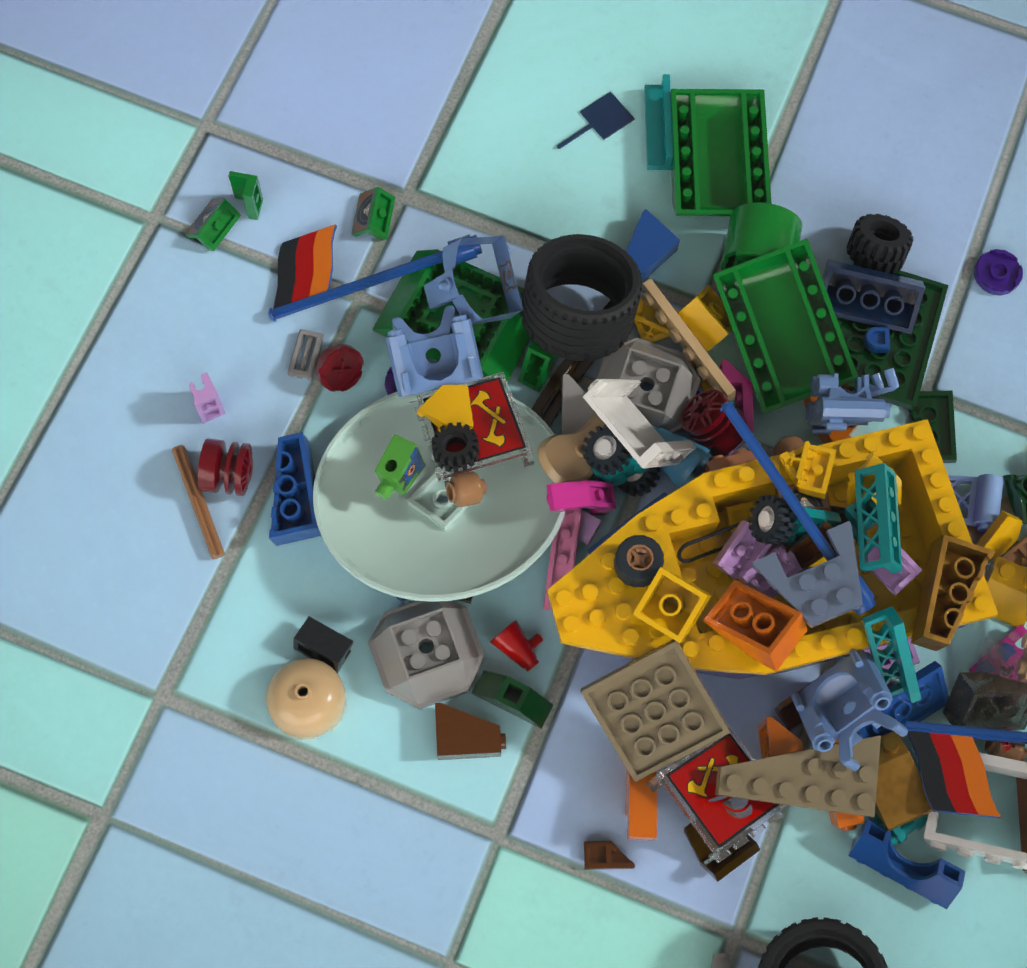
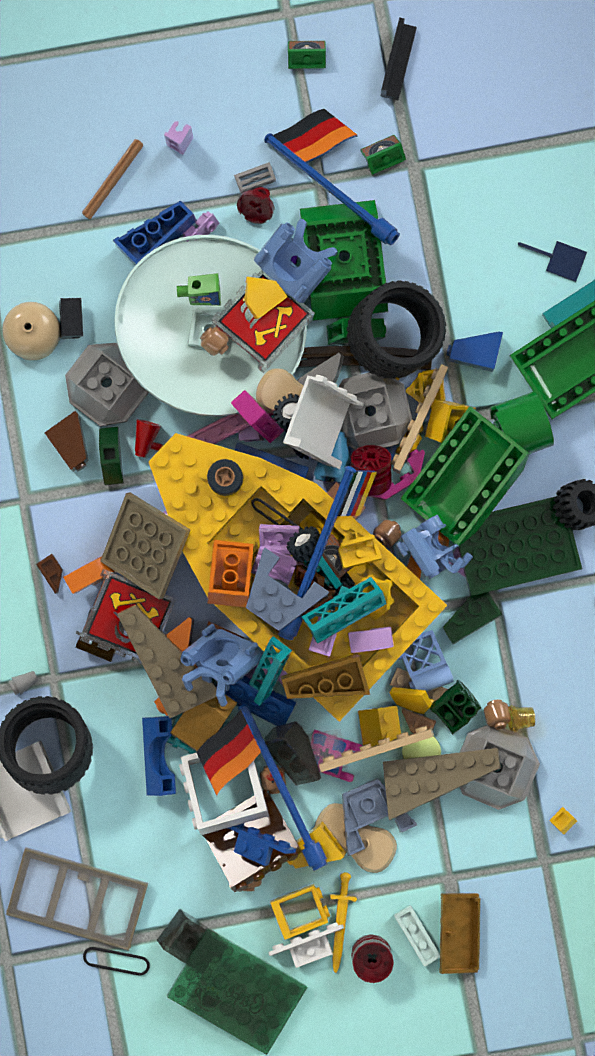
camera: 65 degrees right, 15 degrees up
dark red wheel [198,438,253,496] -> none
green panel [228,171,263,220] -> none
medium blue piece [424,236,523,325] -> none
black tyre [431,422,480,473] -> none
yellow slope [633,567,712,643] -> none
dark blue slope [822,259,925,334] -> none
blue tile [863,327,890,353] -> none
none -> lavender hinge [182,211,219,242]
none -> lavender slope [348,627,394,653]
none -> black fence [380,17,417,101]

